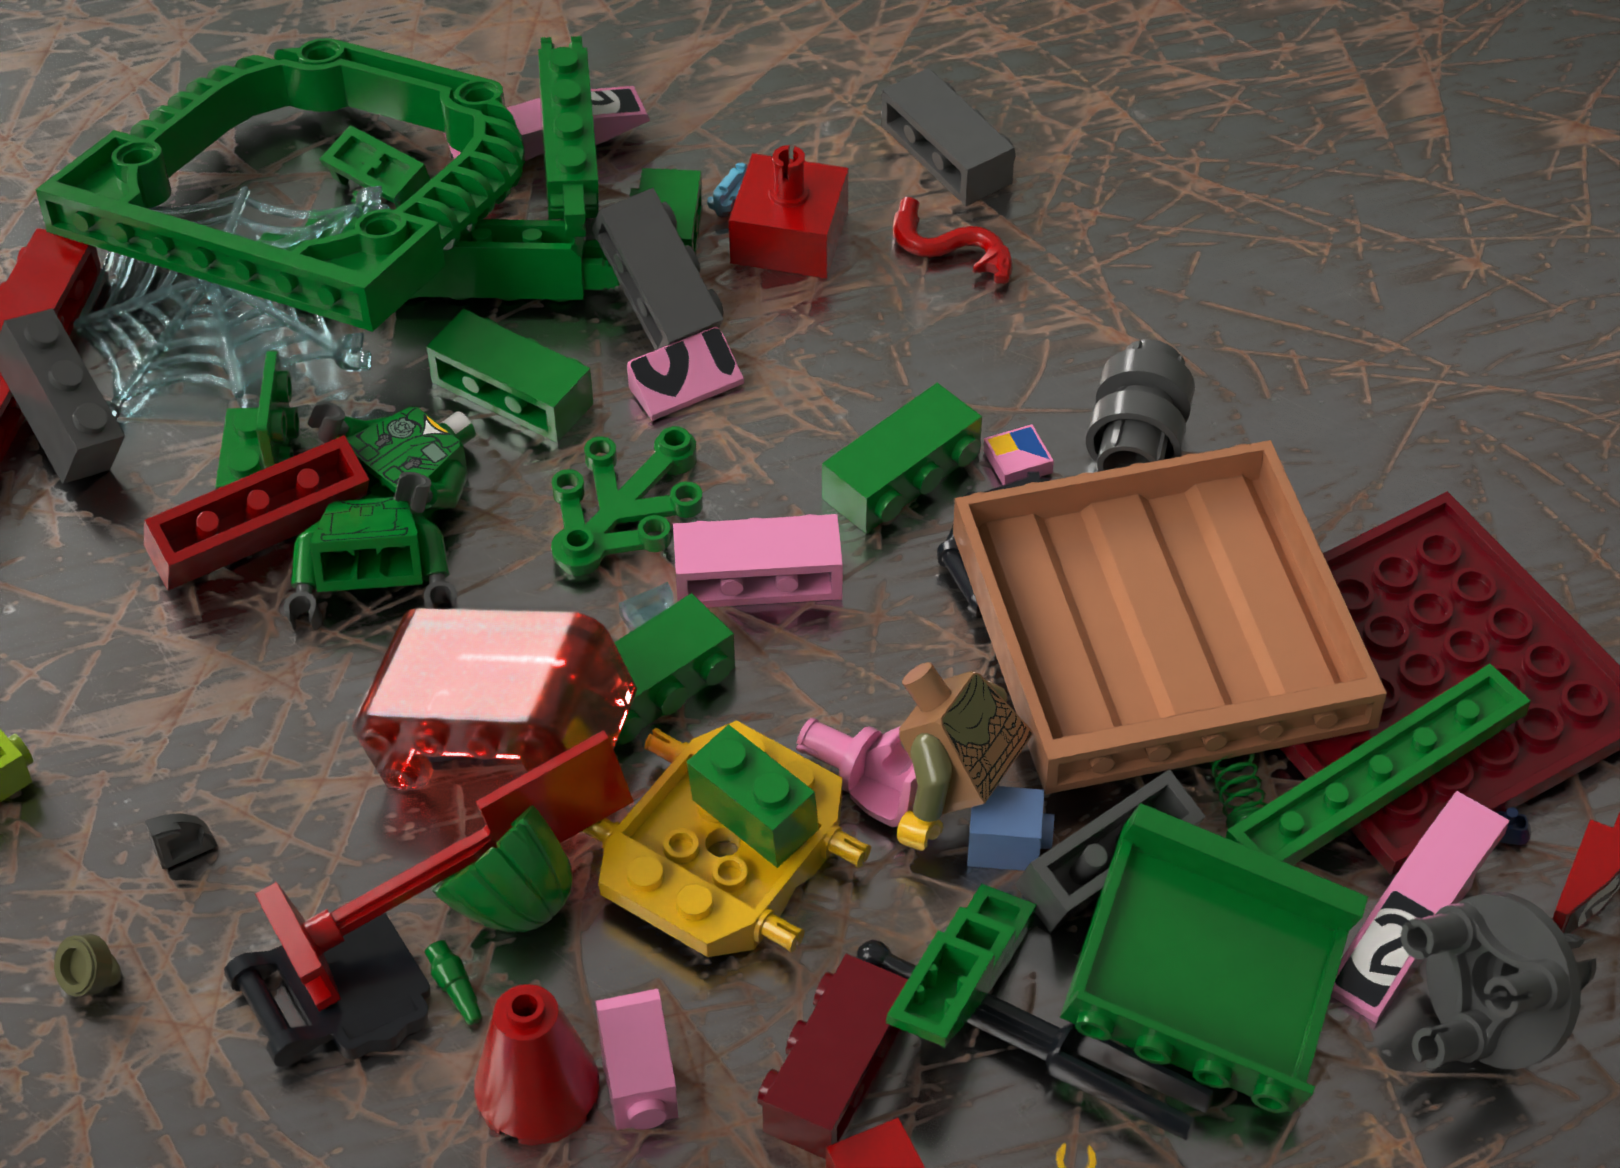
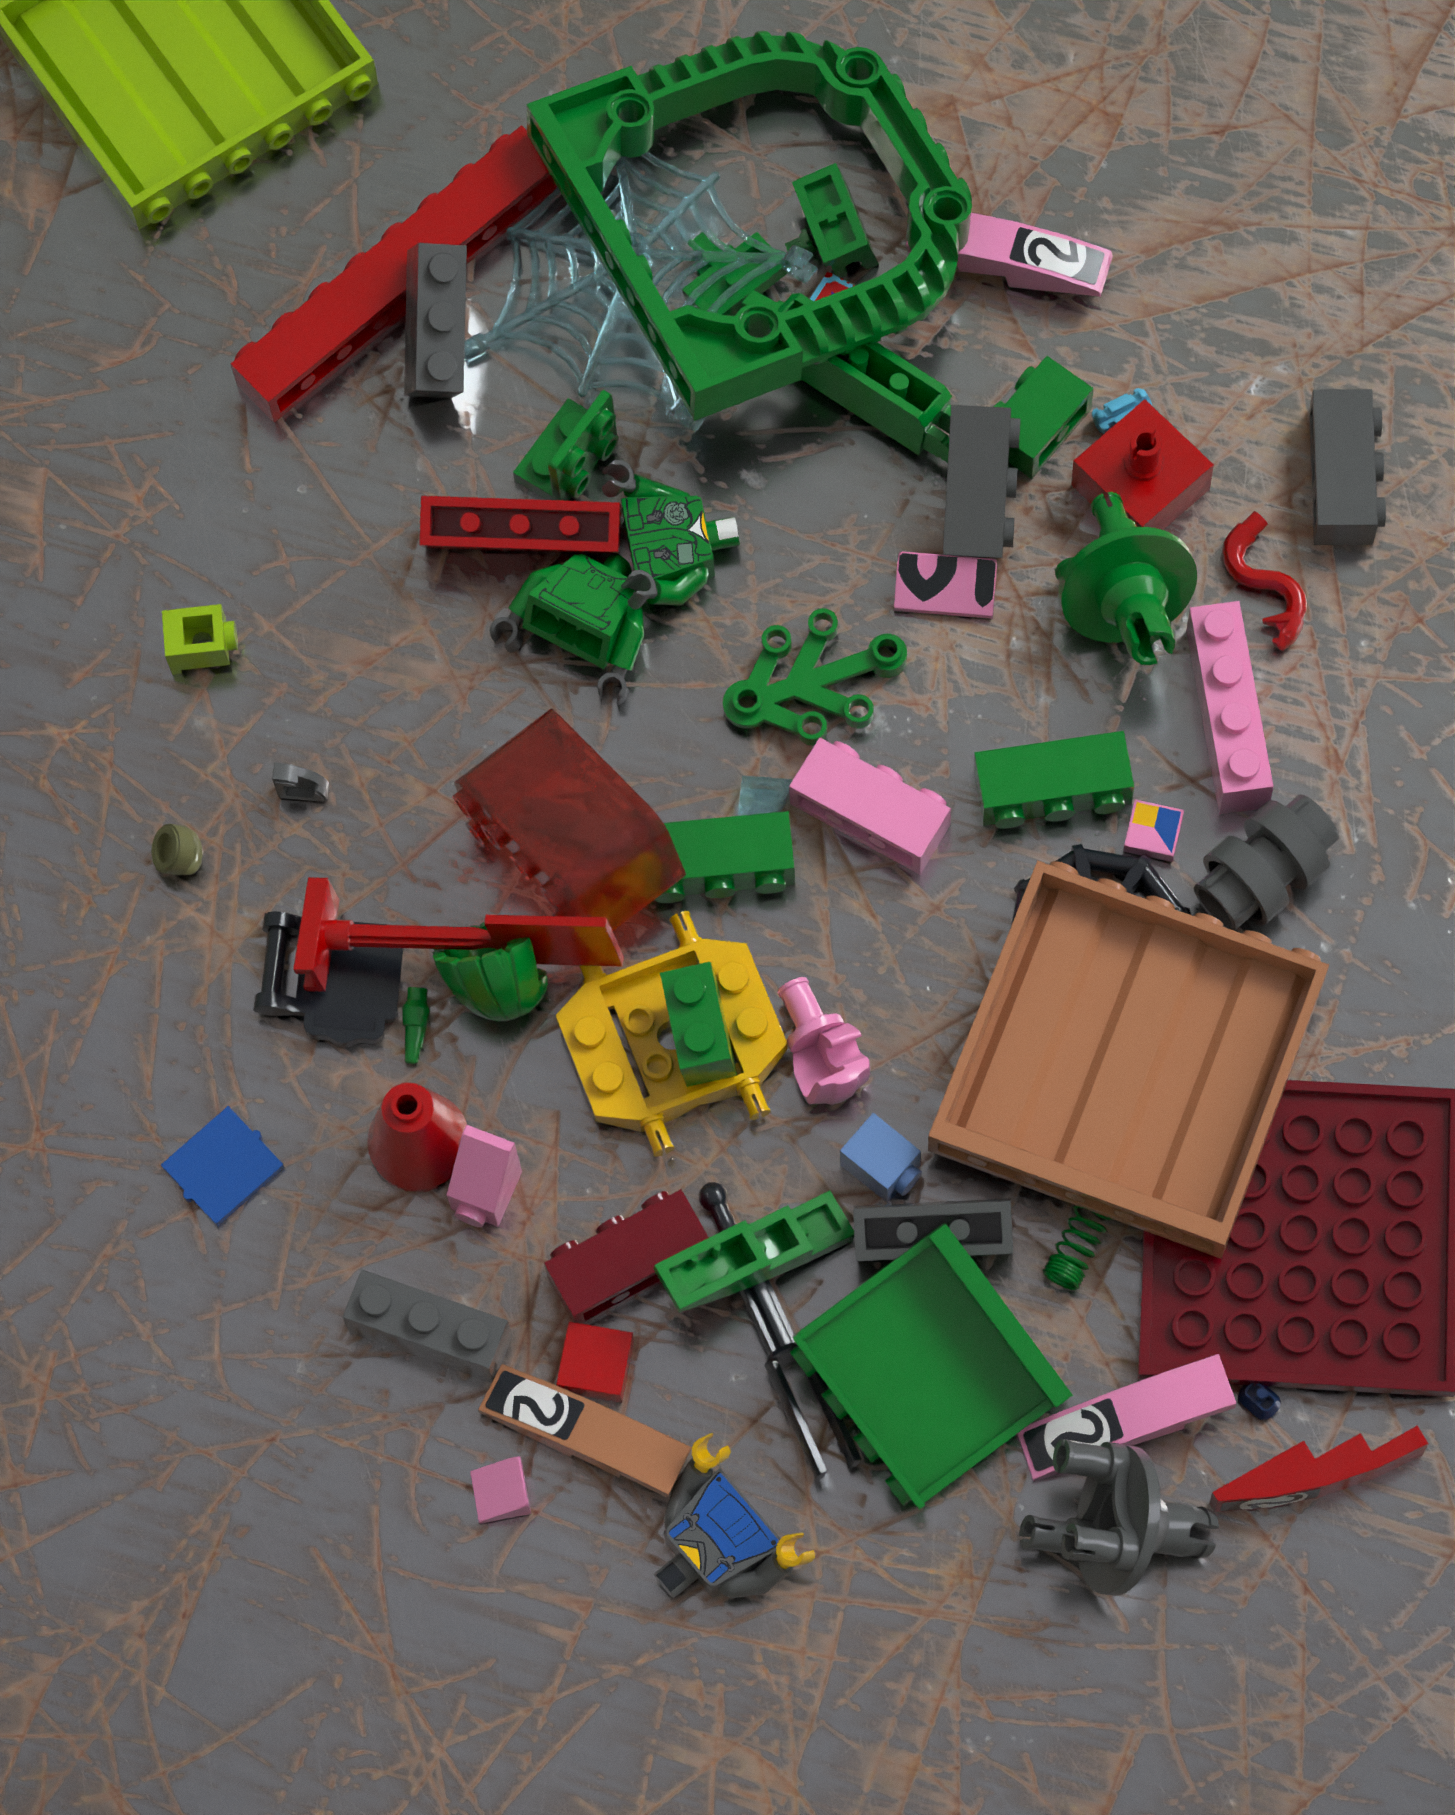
camera: 40 degrees right, 20 degrees up
green brick [426,309,594,443] -> none
green hinge [538,36,599,237] -> none
torso [897,662,1033,851] -> none
green plate [1226,664,1531,865] -> none
none -> green piece [1055,492,1197,665]
none -> bright pink brick [1186,601,1274,815]

